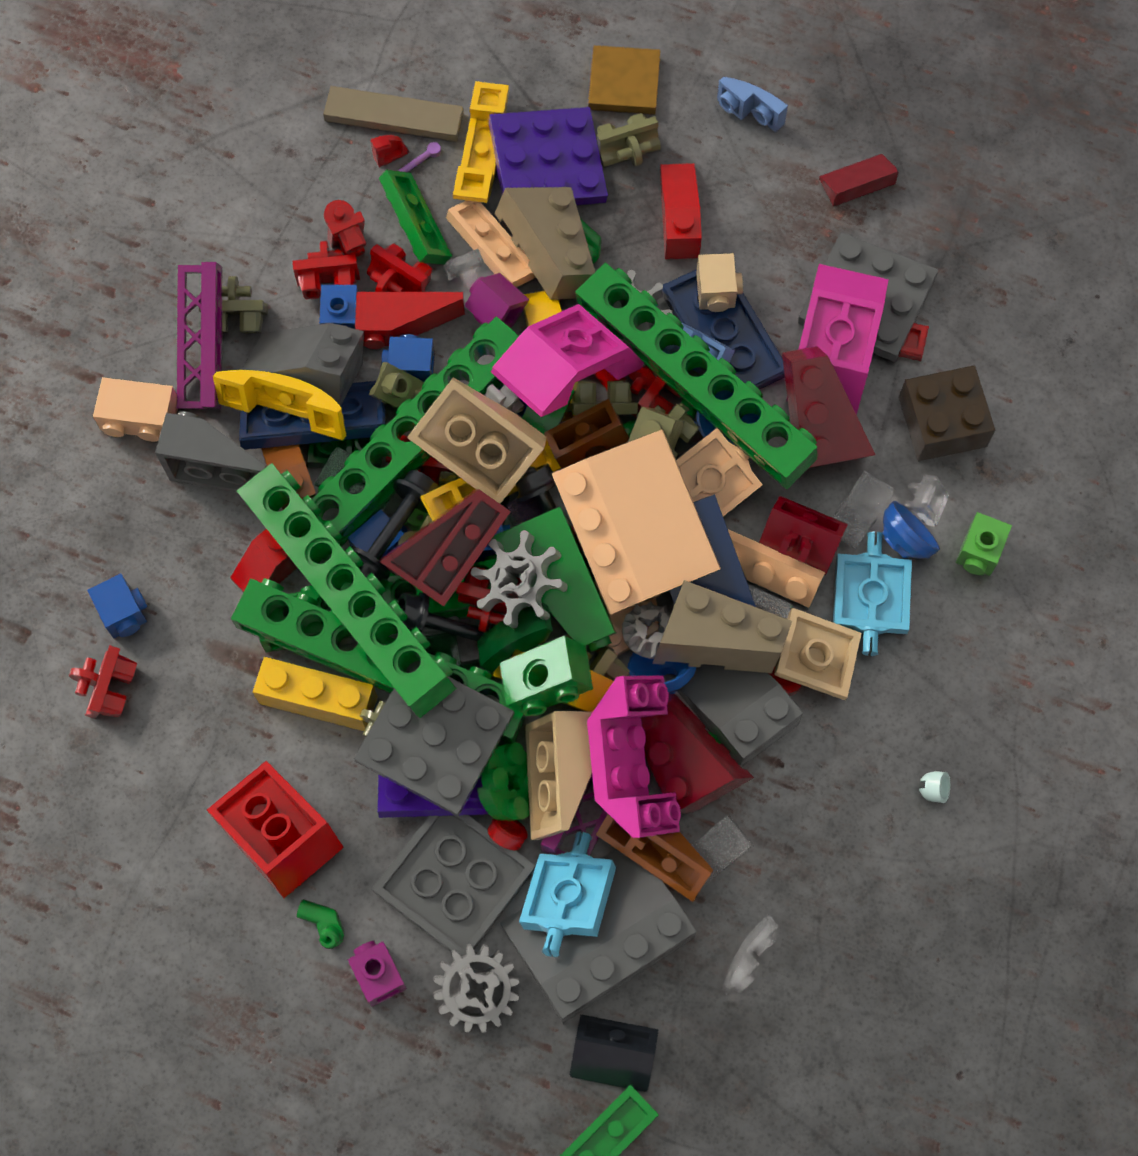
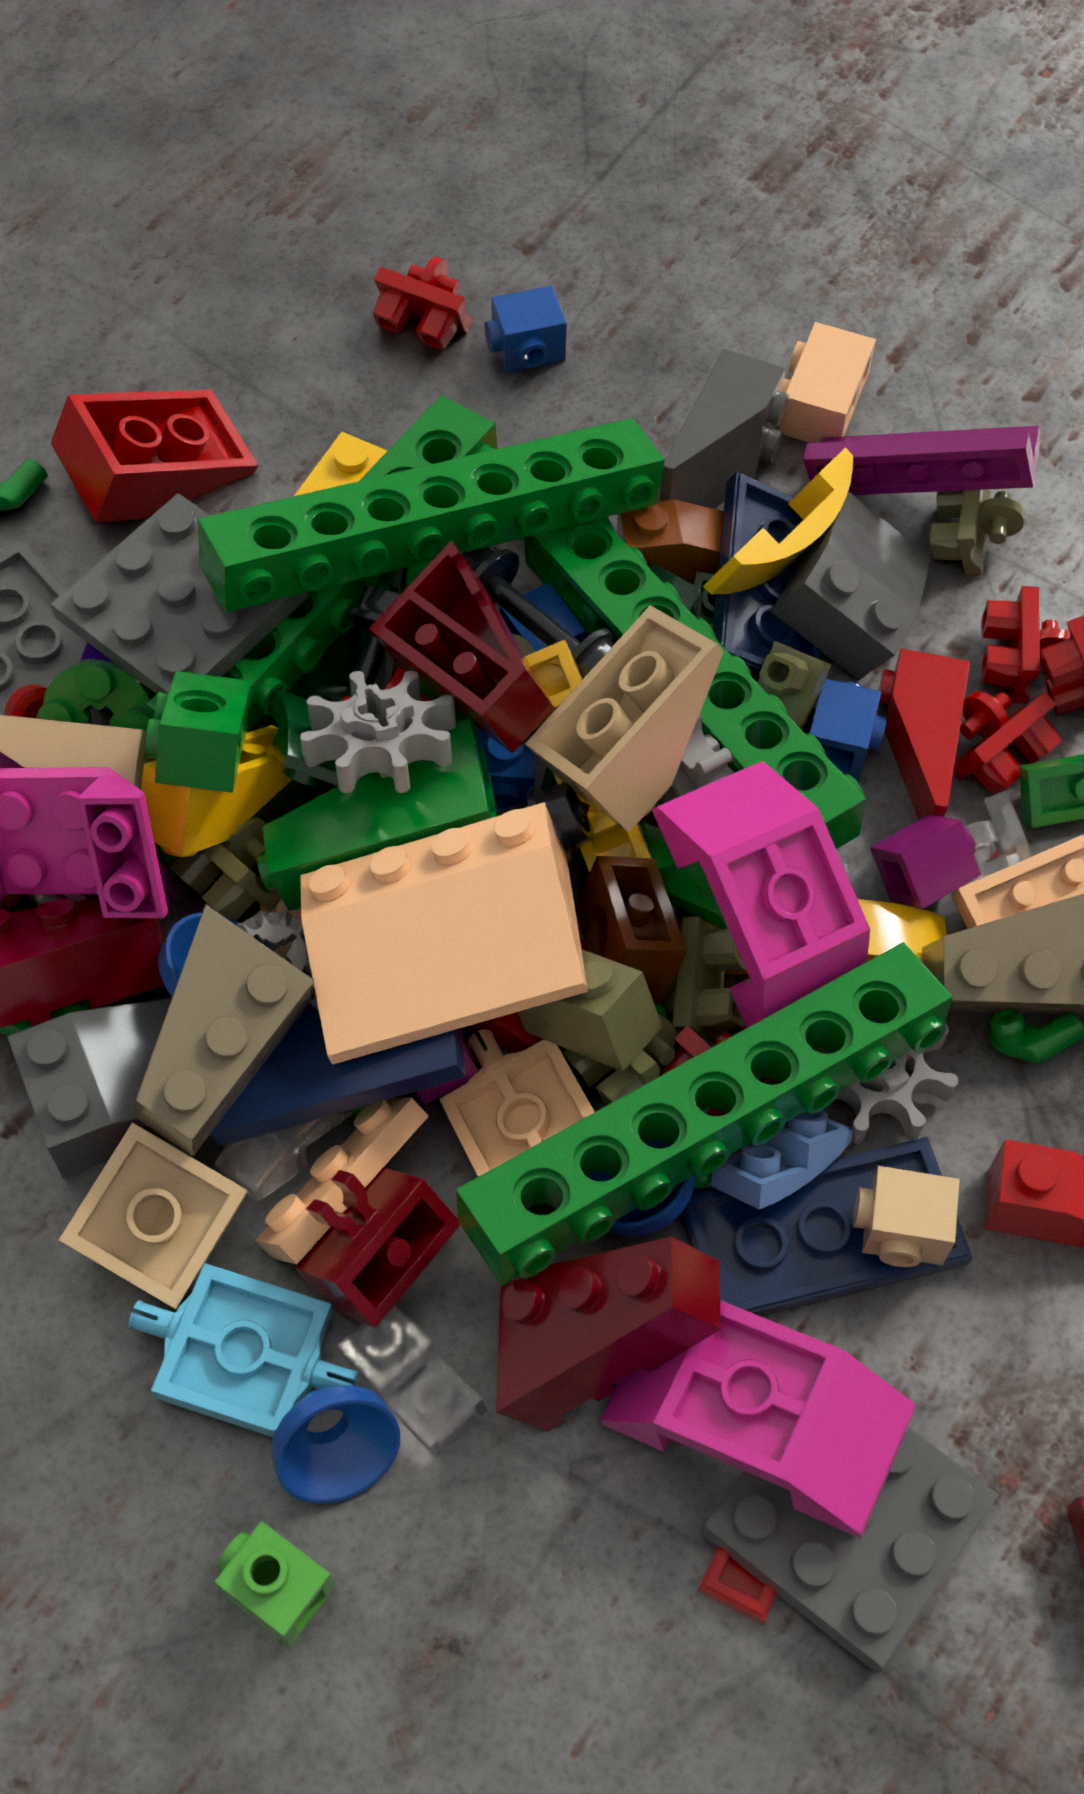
camera: 100 degrees right, 10 degrees down
blue brick [319,285,358,329] -> none
dark brown brick [899,365,995,462] -> none
clear tile [901,475,949,526] -> none

